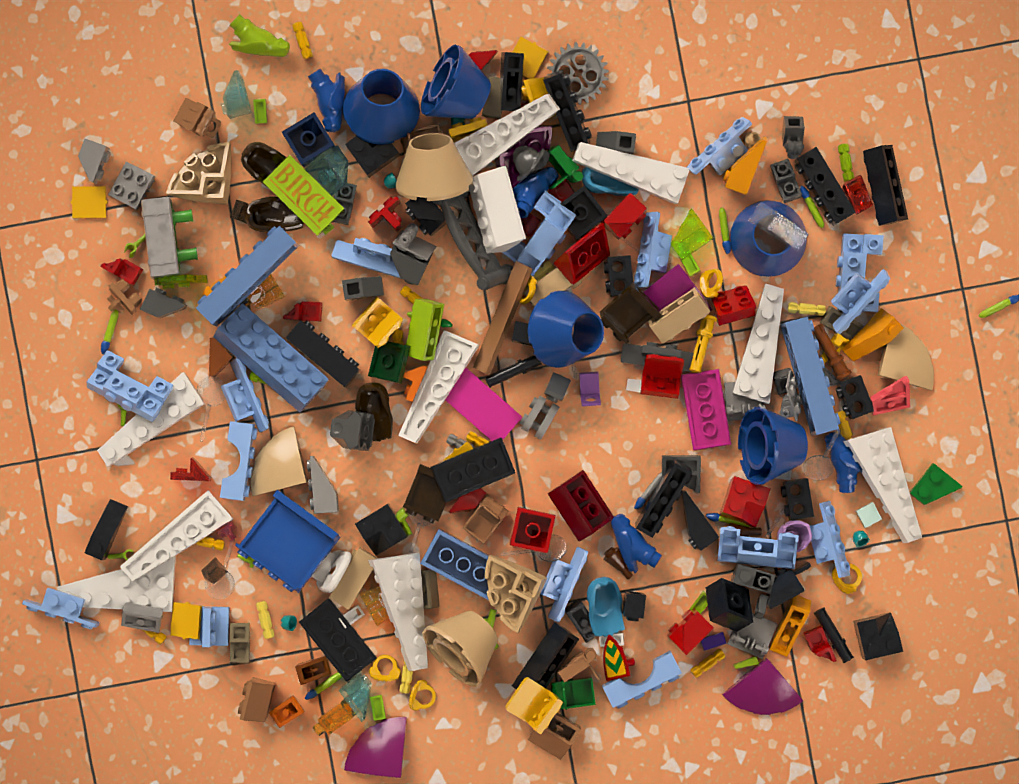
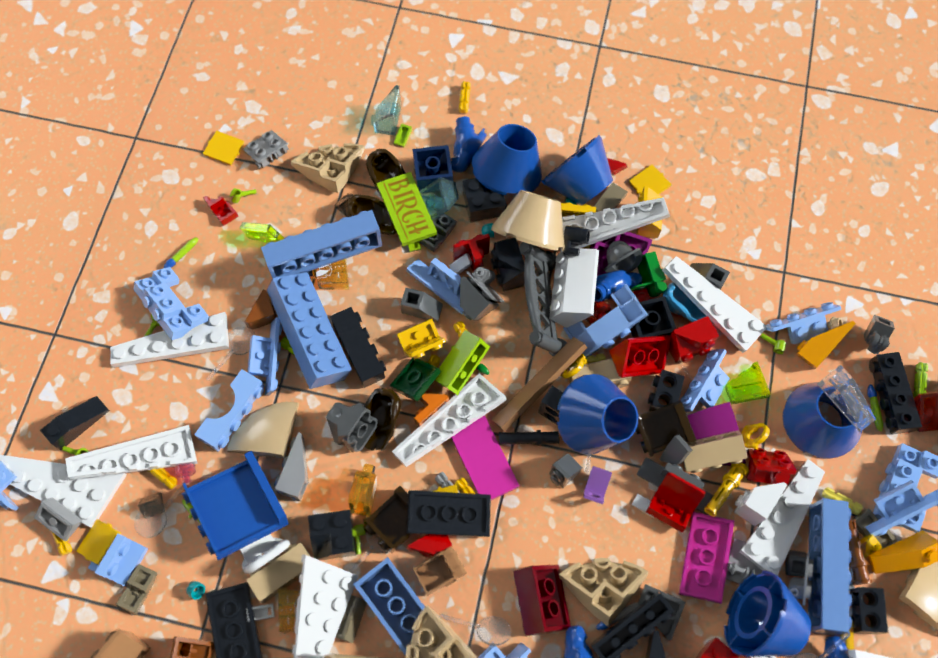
camera: 25 degrees right, 20 degrees down
light grey slope [78,139,111,184] -> none
medium nougat hips [107,279,142,315] -> none
dark grey slope [140,287,187,319] -> none
flat silver piece [141,197,198,279] -> none
clear red slope [170,457,212,481] -> none
medium nougat piece [173,98,221,138] -> none
lime animal [229,14,290,57] -> none
light yellow axle [256,601,274,639] -> none
red slope [283,301,323,322] -> none
black slope [500,52,524,111] -> none
red slope [510,507,556,553] -> none
light grey brick [520,396,560,440] -> none
black brick [543,70,592,152] -> none
light grey gear [547,42,609,105] -> none
lime piece [679,250,701,277] -> none
lime piece [719,207,731,254] -> none
dark grey slope [770,159,802,203] -> none
coral wing [870,376,910,416] -> none
none -> clear yellow torso [348,464,377,517]
none -> white piece [449,253,473,275]
none -> tan brick [559,558,648,626]
none -> black piece [562,226,590,256]
none -> dark grey slope [660,435,692,464]
none -> white slope [734,482,787,526]
none -> lime hand [760,333,786,354]

